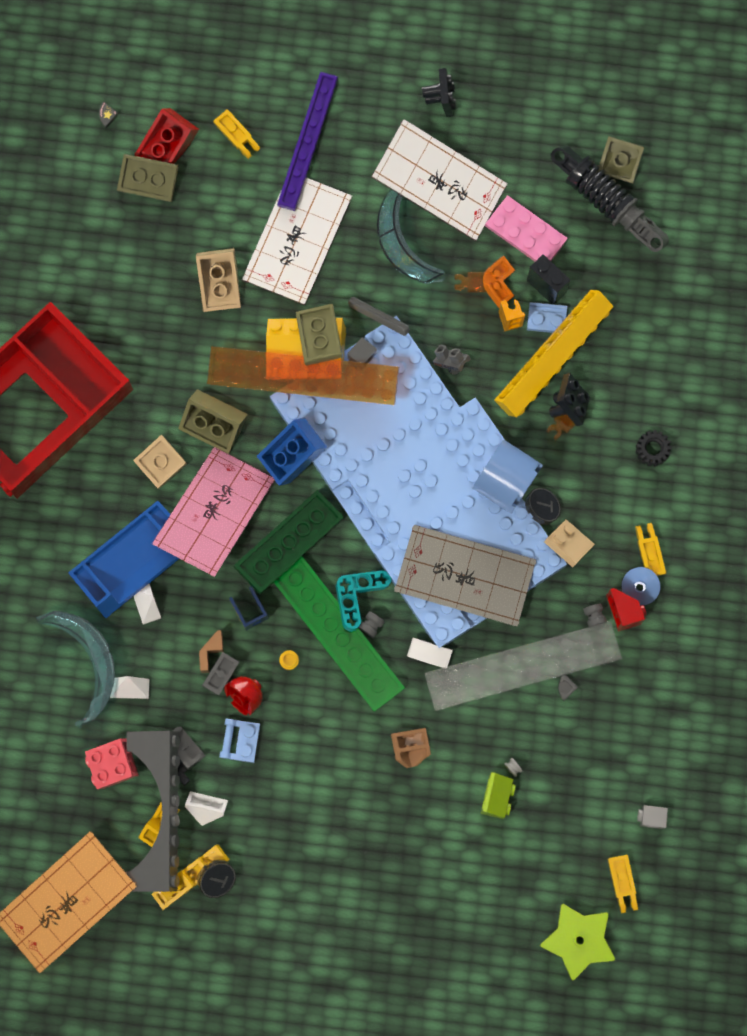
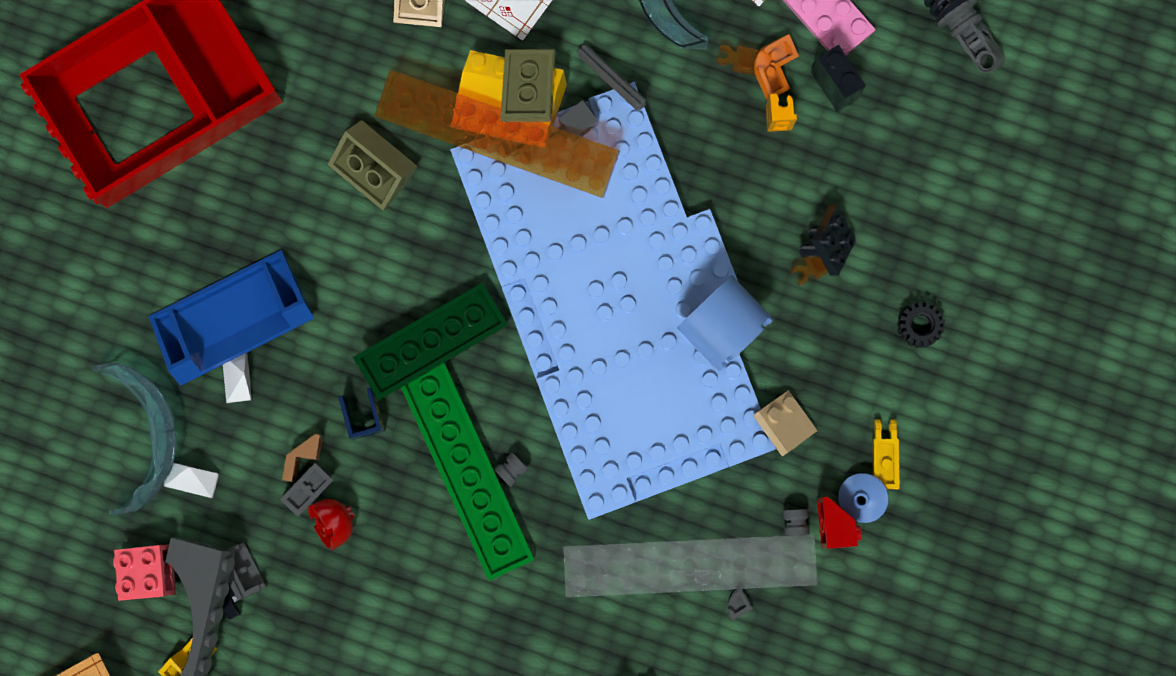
camera: 15 degrees right, 5 degrees up
tan plate [133,435,187,489] -> none
clear pink piece [153,447,274,577] -> none
white slope [185,792,228,826] -> none
light blue plate [219,719,260,763] -> none
blue brick [257,418,327,486] -> none
yellow plate [279,650,299,670] -> none
teal beam [336,570,391,632] -> none
medium nougat slope [391,728,431,768] -> none
clear smoke piece [394,525,536,627] -> none
white slope [407,638,453,669] -> none
dark grey hips [433,345,471,375] -> none
yellow brick [494,290,614,418] -> none
black tile [525,487,561,525] -> none
light blue plate [527,302,567,333] -> none

